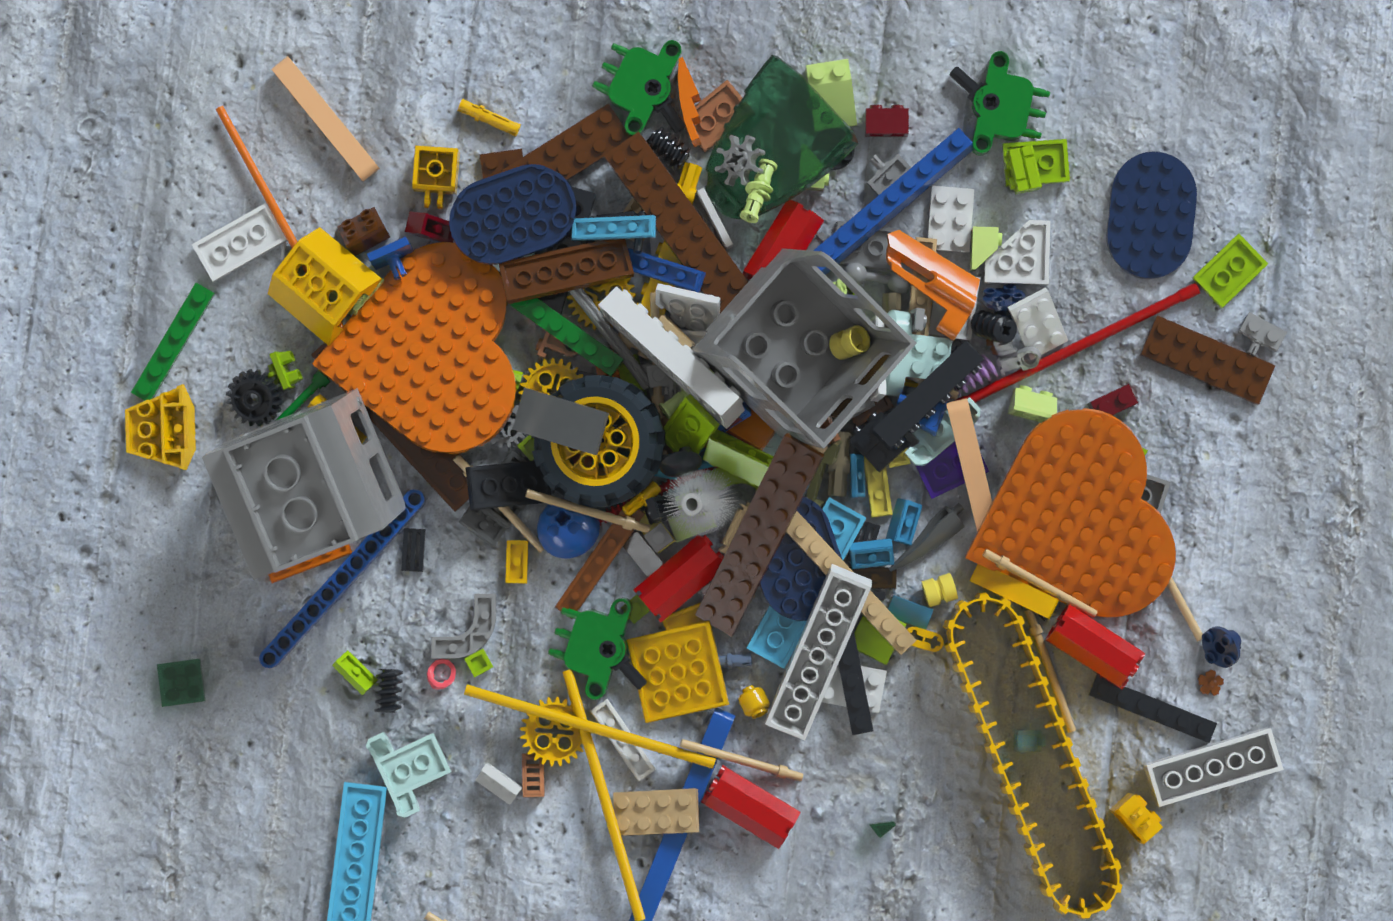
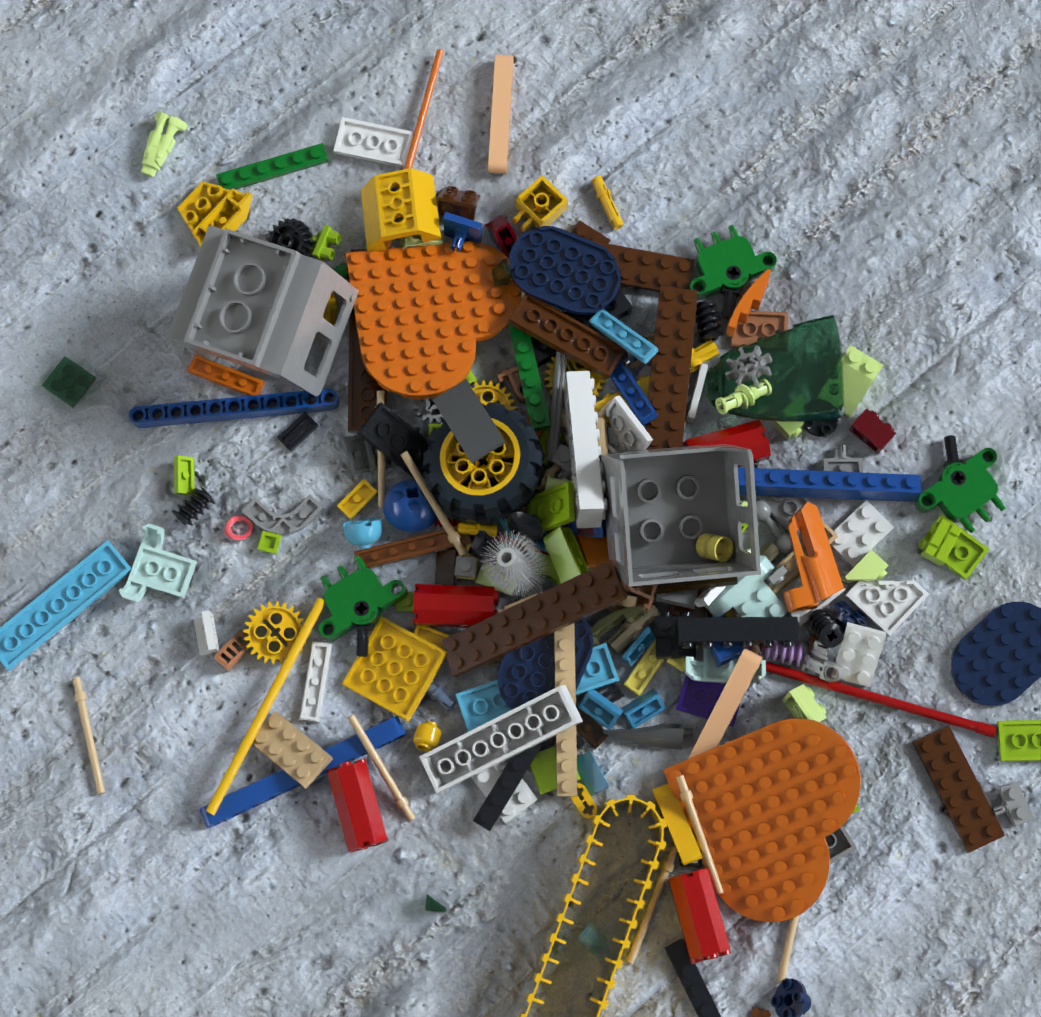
camera: 45 degrees right, 10 degrees down
yellow piece [464,684,716,769] -> none
light yellow wheel [921,573,958,608] -> none
dark red brick [1087,384,1138,416] -> none
none -> yellowish green piece [140,112,188,178]
none -> medium azure cylinder [342,518,382,549]
none -> slope [492,259,510,286]

